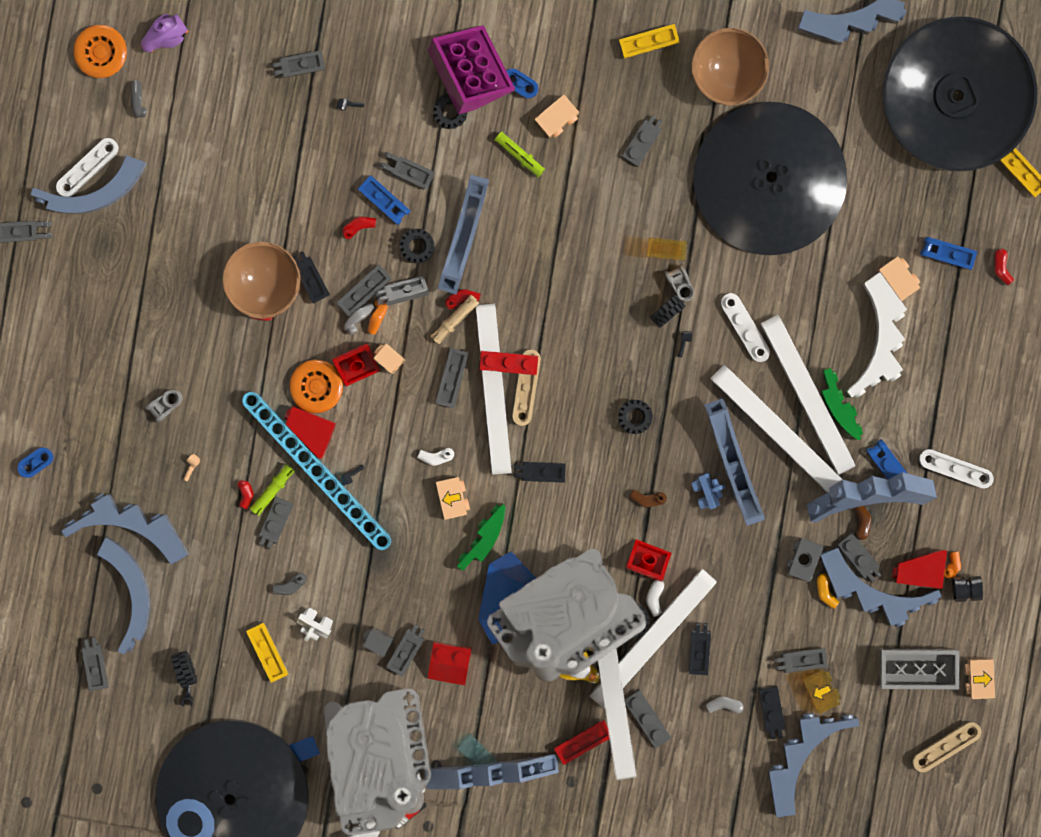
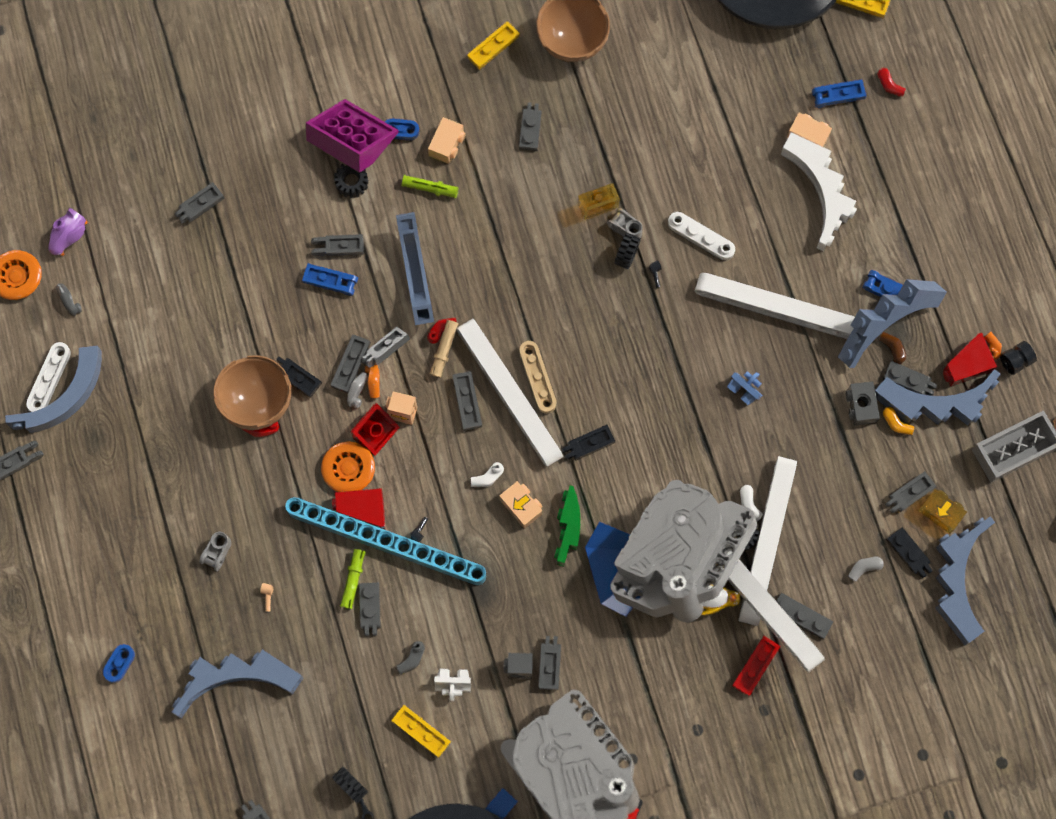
camera: 30 degrees left, 15 degrees down
sand blue arch [97,537,150,655] -> none
red arm [237,480,254,509] -> none
black hand [336,98,364,111] -> none
red arm [342,216,376,239] -> none
black tyre [400,228,435,264] -> none
sand blue arch [425,754,559,790] -> none
red slope [427,641,472,686] -> none
clear light blue slope [457,733,499,765] -> none
red plate [479,351,539,375] -> none
black tyre [618,400,653,434] -> none
red slope [625,539,672,582] -> none
reddish brown arm [629,489,667,507] -> none
black hinge [688,622,711,676] -> none
black dish [693,102,847,256] -> none
sand blue arch [705,398,765,526] -> none
white beam [761,314,855,475] -> none
green slope [820,368,863,440] -> none
white plate [919,449,993,488] -> none

